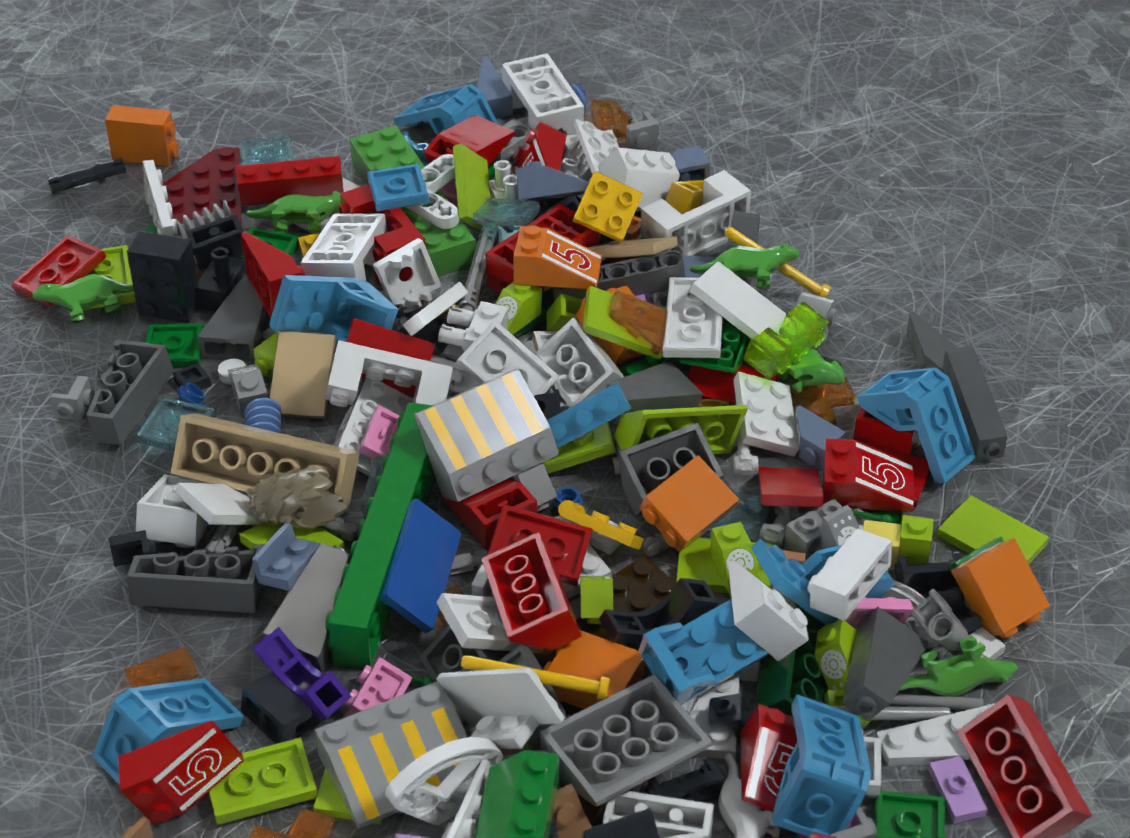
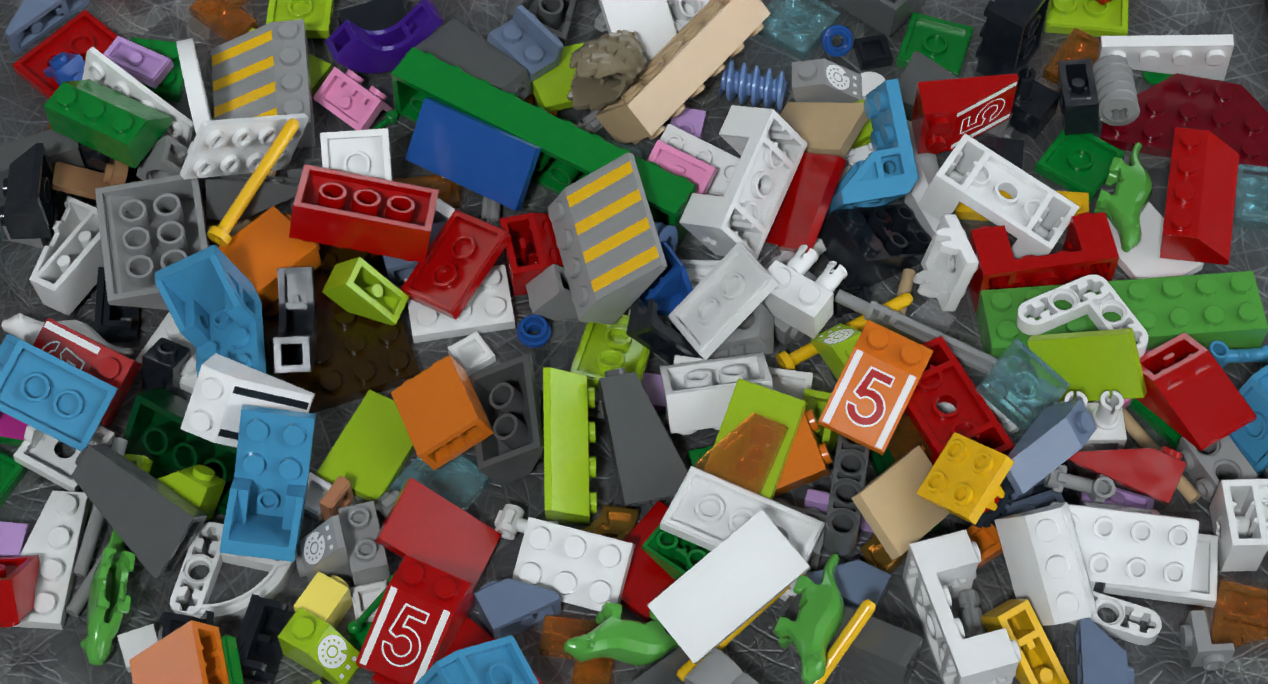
camera: 110 degrees right, 15 degrees up
dark azure tile [367,164,429,211] -> none
white beam [403,282,469,336] -> none
dark azure plate [547,382,632,448] -> none
yellow plate [558,500,644,550] -> none
lime slope [710,522,759,598] -> none
clear tile [719,449,758,491] -> none
clear neon green arch [743,301,829,380] -> none
white brick [808,528,892,621] -> none
bright pink plate [845,597,914,627] -> none
light grey piece [911,589,968,651] -> none

